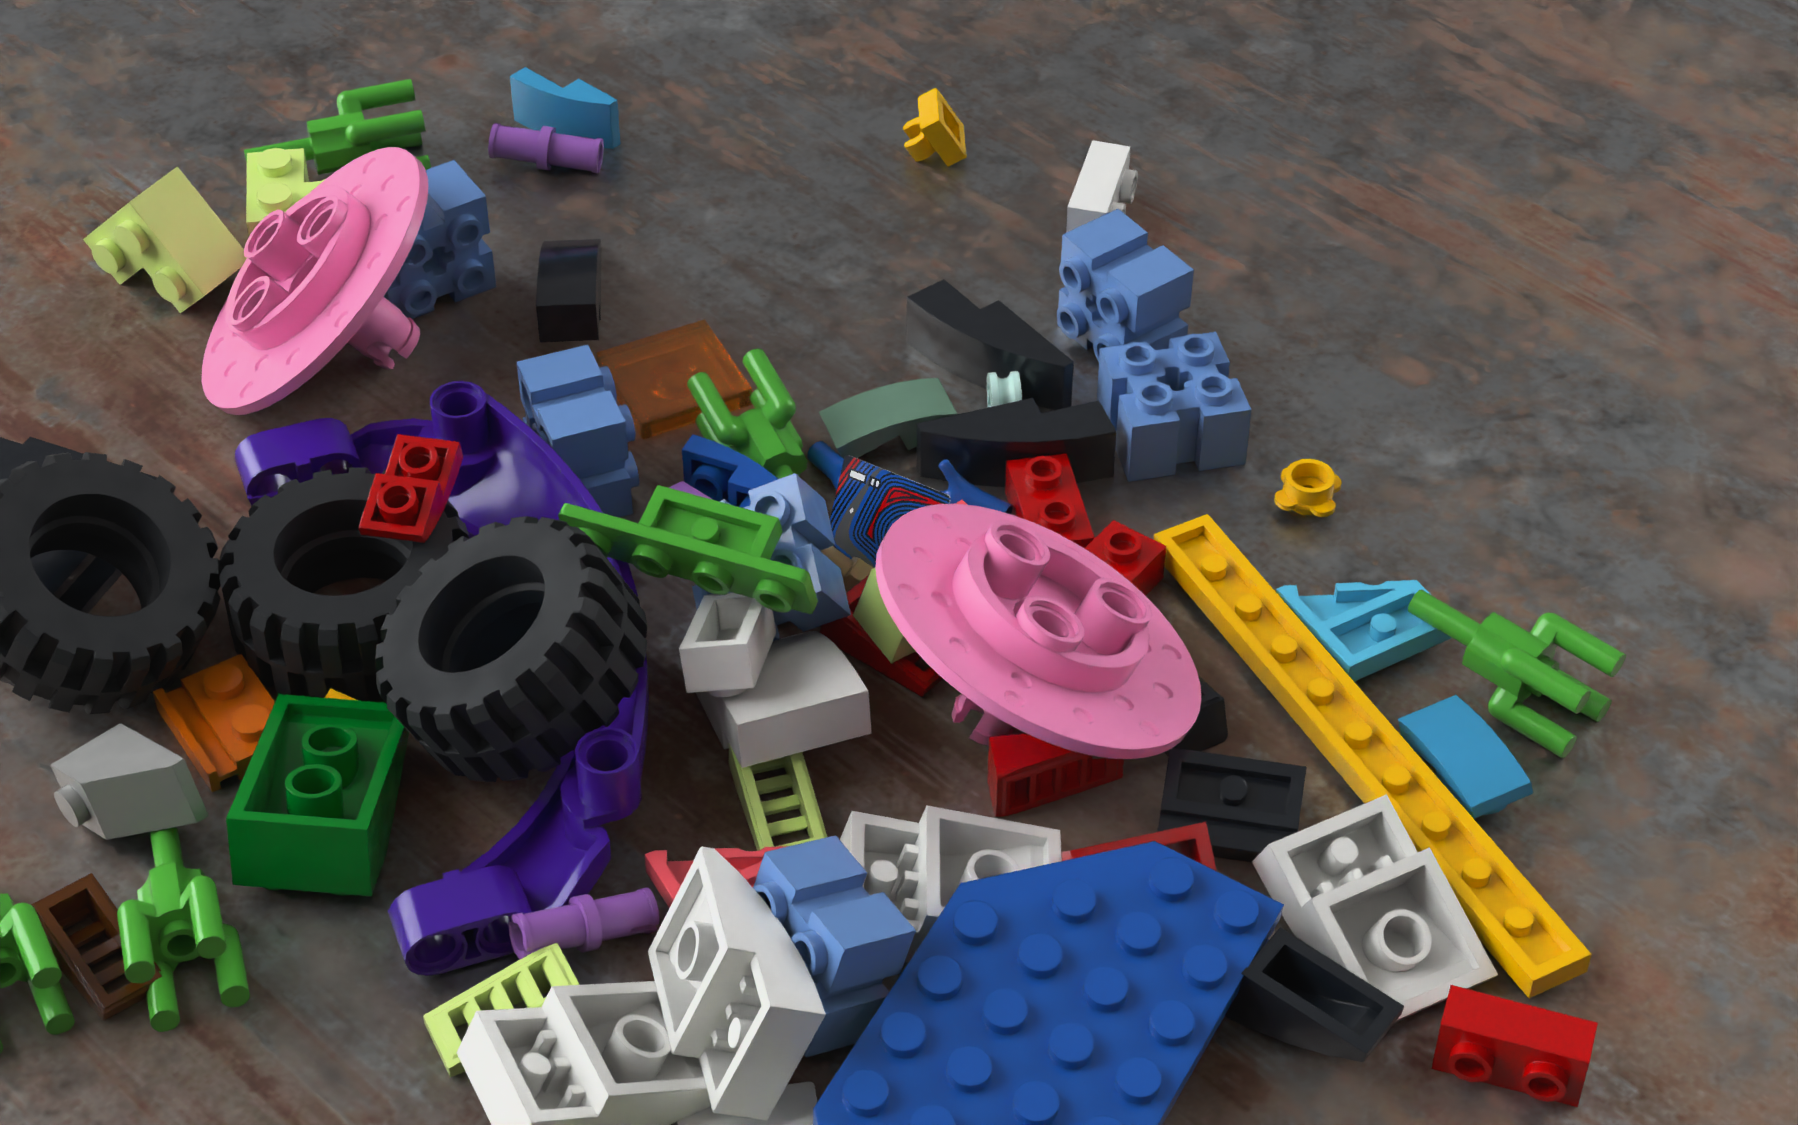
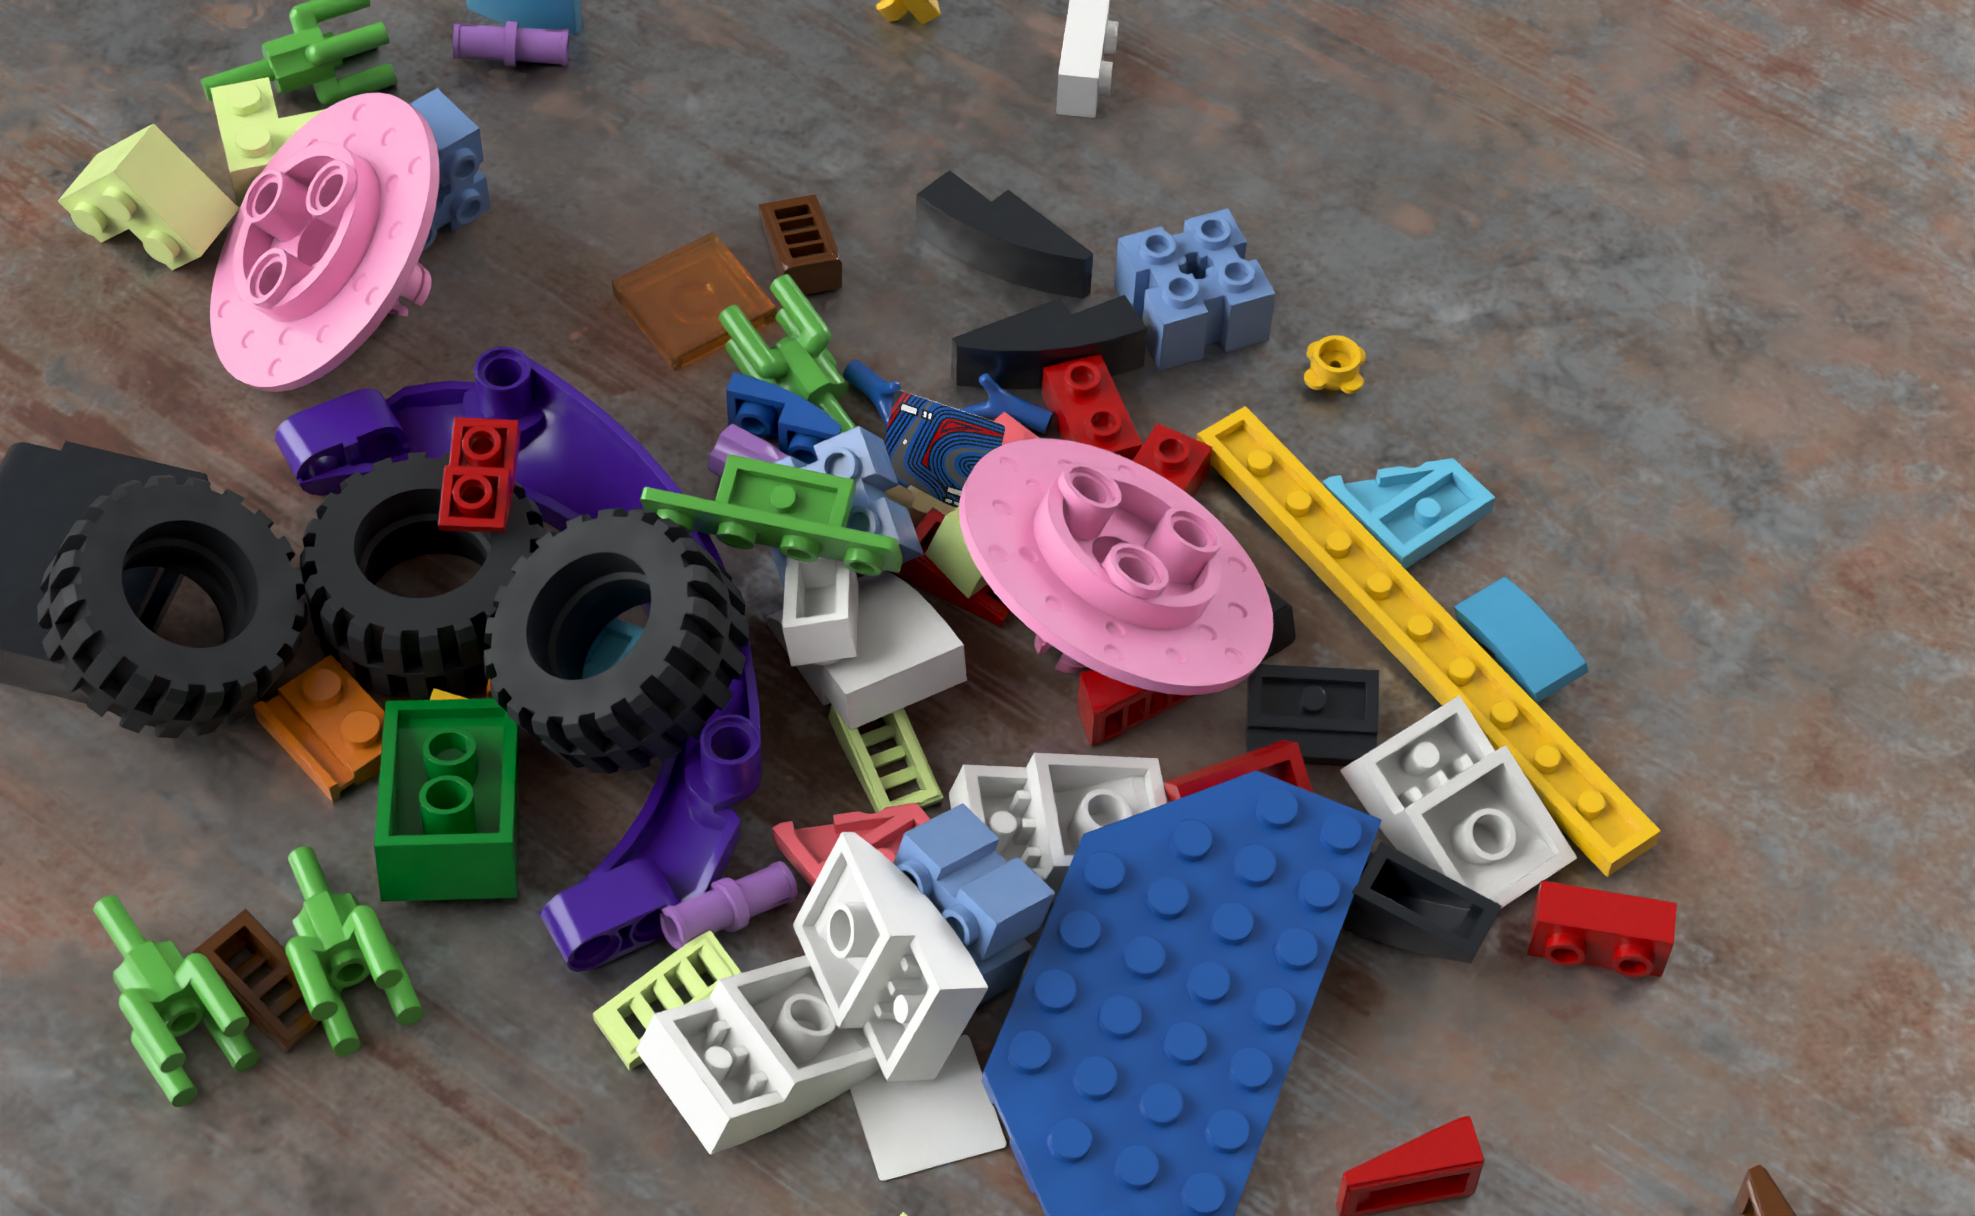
camera: 10 degrees left, 10 degrees up
light grey slope [50,723,209,840] -> none
medium blue brick [516,344,639,517] -> none
black slope [536,239,602,342] -> none
sand green slope [819,378,957,459] -> none
light aqua bush [987,371,1022,408] -> none
medium blue brick [1057,209,1194,362] -> none
bright green plant [1408,589,1626,759] -> none
none -> reddish brown slope [759,194,842,295]

